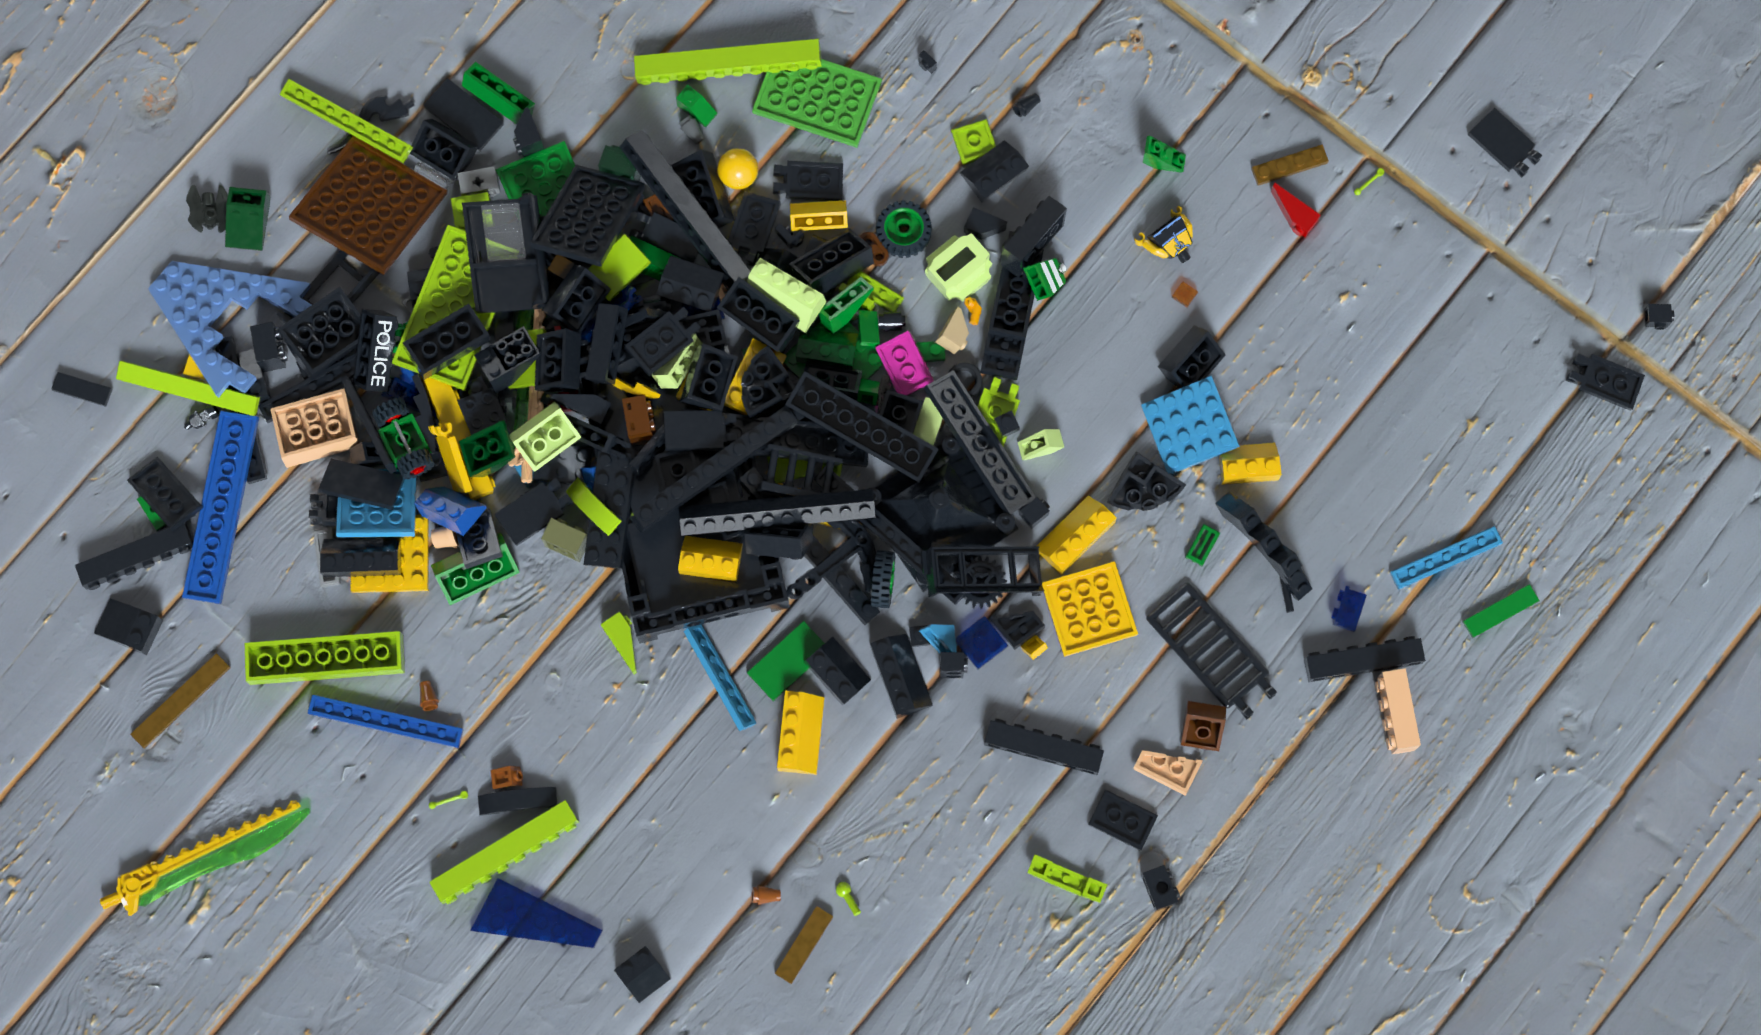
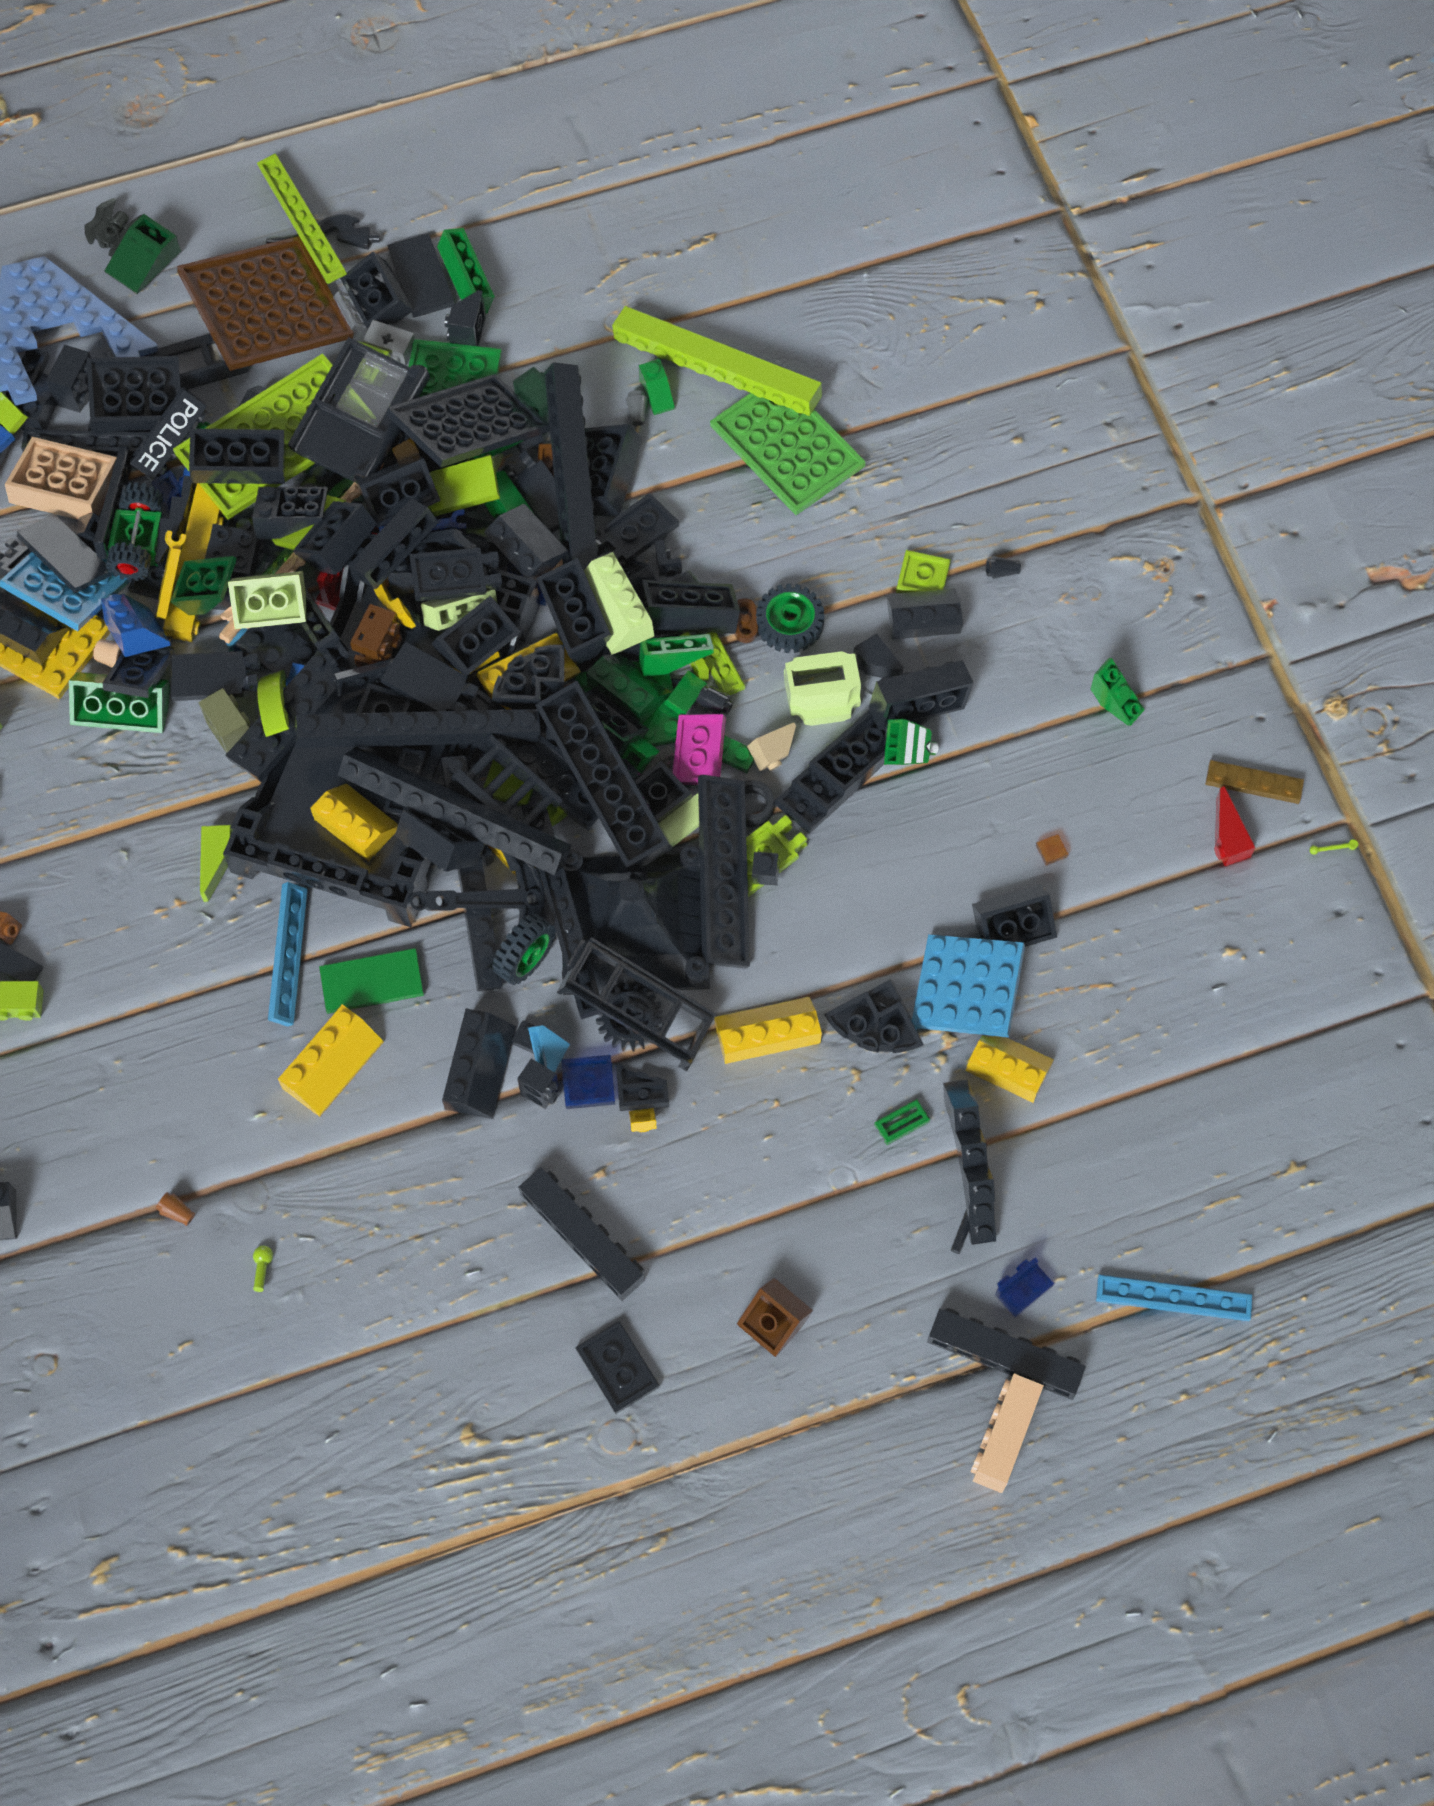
camera: 30 degrees right, 10 degrees down
black slope [546,393,611,424] -> none
yellow piece [717,148,758,190] -> none
black tile [773,160,843,201] -> none
pearl gold tile [775,906,833,984] -> none
yellow brick [790,200,848,231] -> none
black slope [804,636,871,705] -> none
black plate [918,50,937,74] -> none
light orange arm [964,297,982,325] -> none
yellowish green slope [1017,429,1064,460] -> none
black brick [1019,496,1050,529] -> none
lime slope [1027,854,1107,903] -> none
yellow plate [1042,561,1138,657] -> none
light nougat wing [1133,750,1203,796] -> none
torso [1134,206,1193,263] -> none
black brick [1141,865,1180,912] -> none
black bar [1146,583,1277,720] -> none
green tile [1463,584,1540,639] -> none

